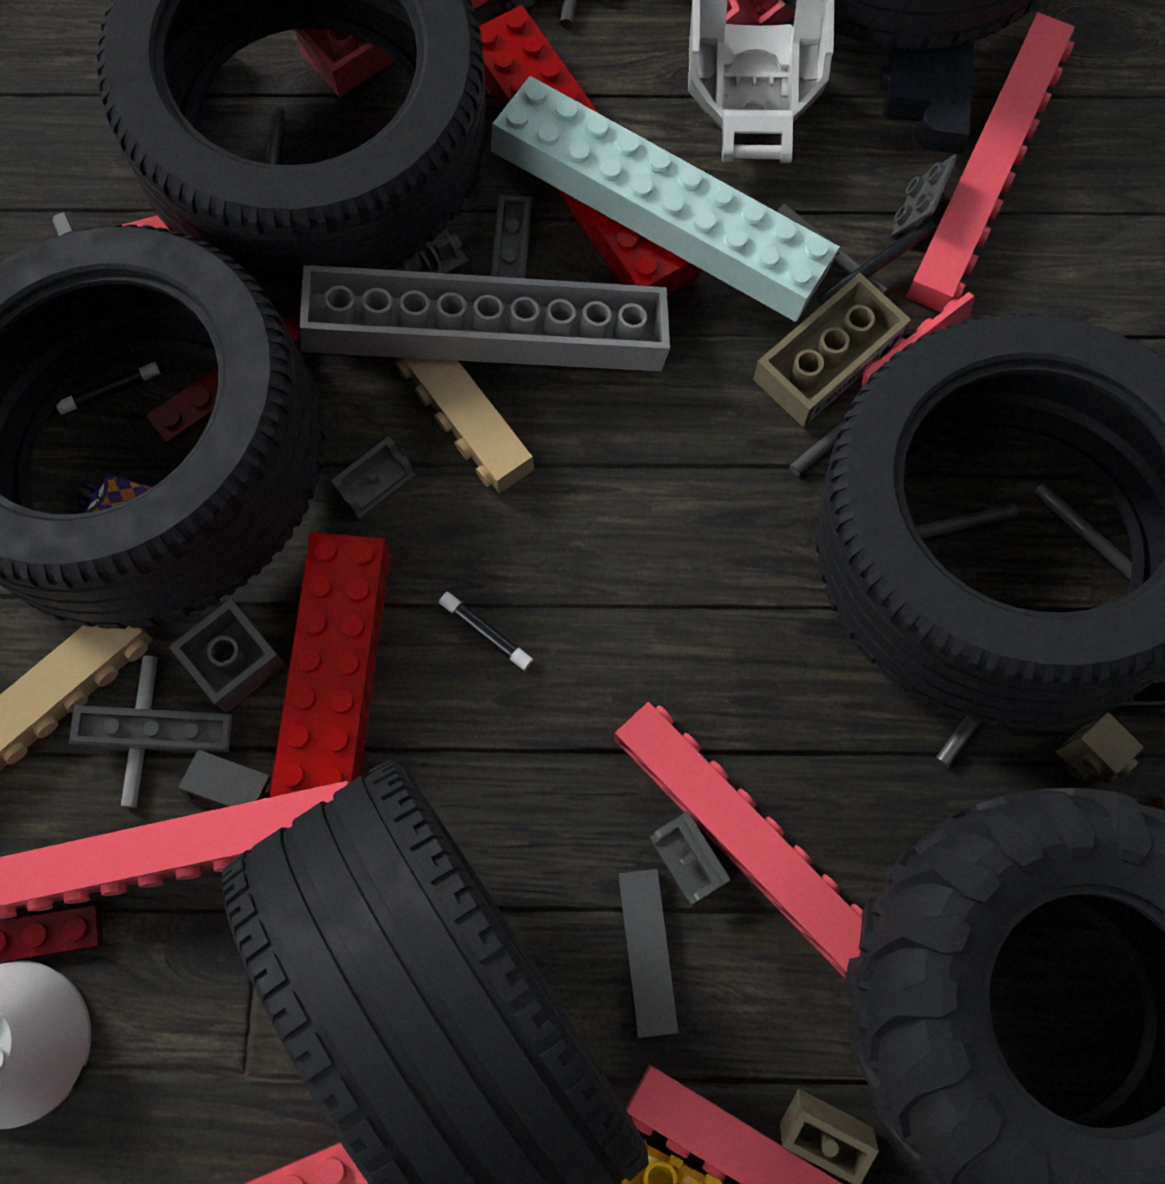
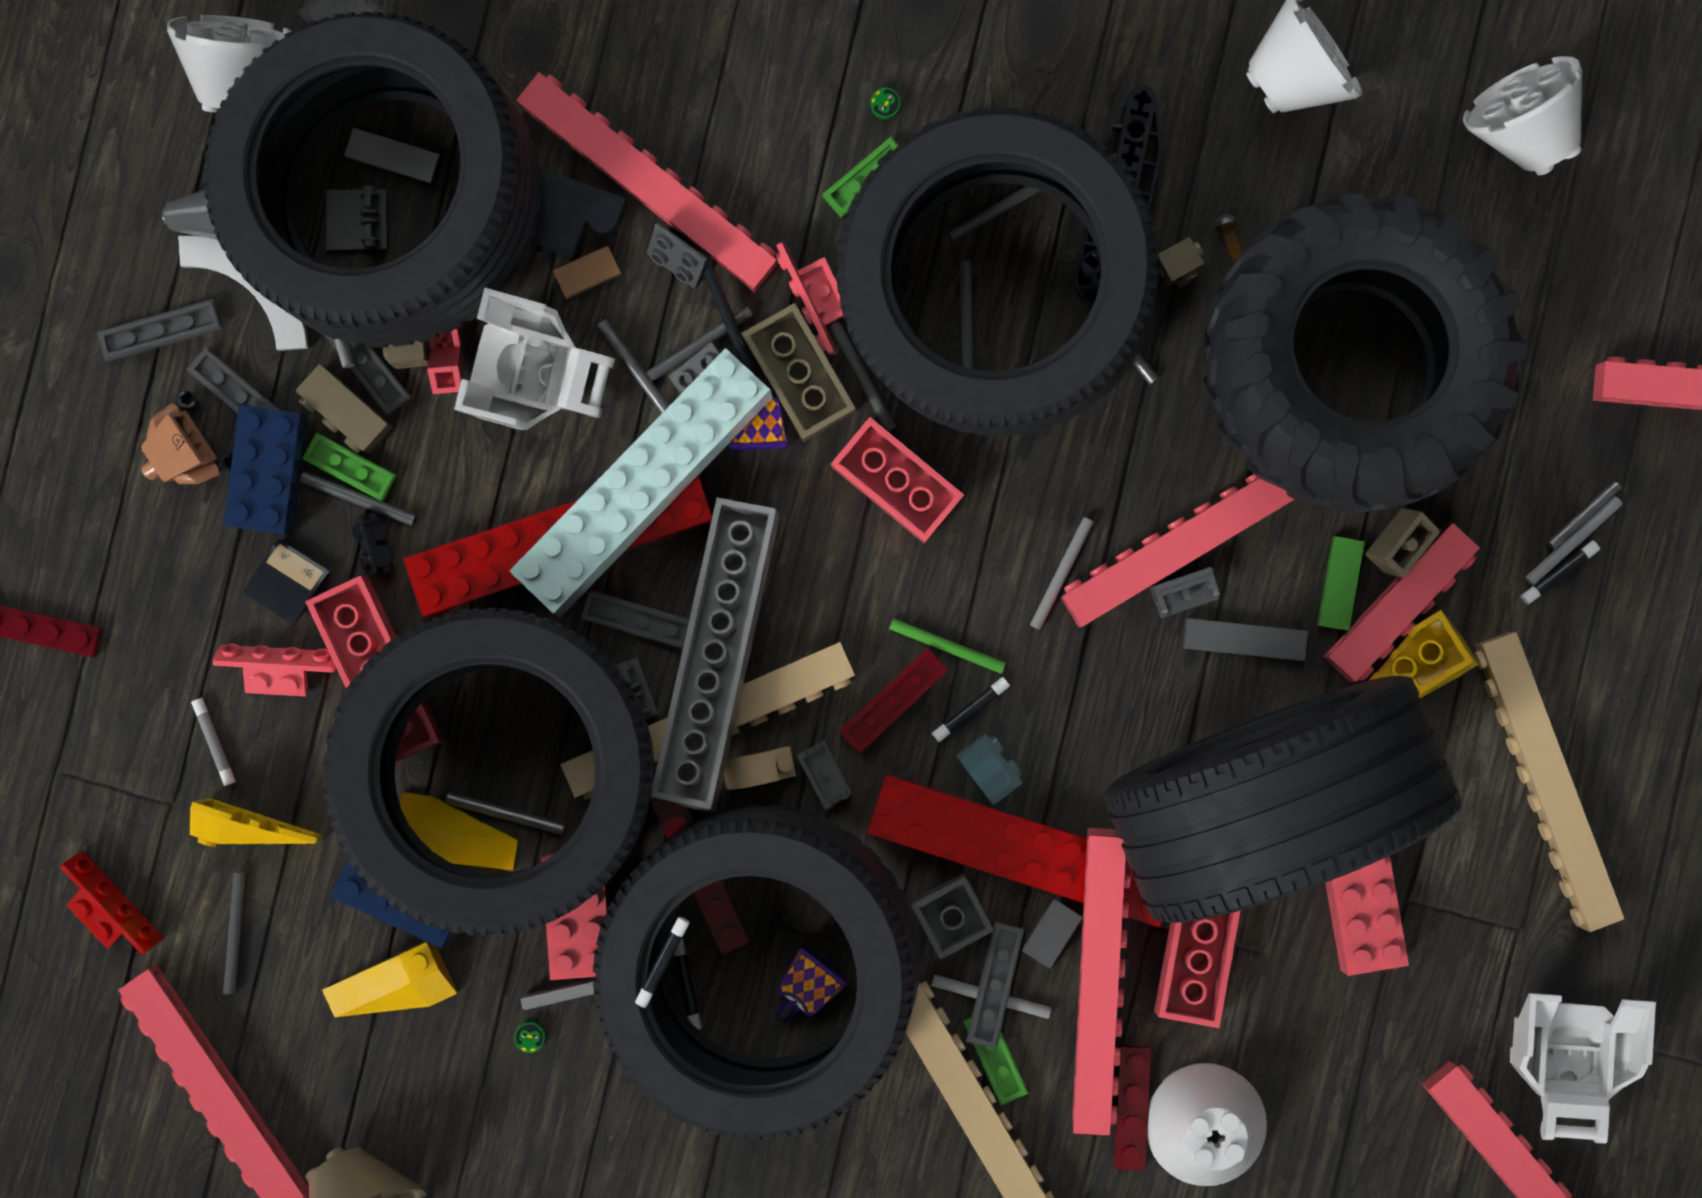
camera: 75 degrees left, 15 degrees up
none -> yellow wedge [322,941,458,1017]
none -> yellow wedge [400,792,518,870]
none -> green tile [514,1021,546,1053]
none -> medium nougat tile [553,246,621,299]
none -> flat silver bar [597,319,670,414]
none -> black bar [635,917,690,1008]
none -> tan brick [724,746,796,790]
none -> torso [729,381,788,450]
none -> coral brick [831,417,964,543]
none -> dark red plate [839,648,948,754]
none -> bright green bar [889,618,1006,674]
none -> clear light blue brick [955,733,1023,805]
none -> bright green tile [963,1017,1028,1106]
none -> light grey bar [1030,517,1094,630]
none -> coral brick [1154,911,1240,1028]
none -> bright green tile [1317,536,1365,631]

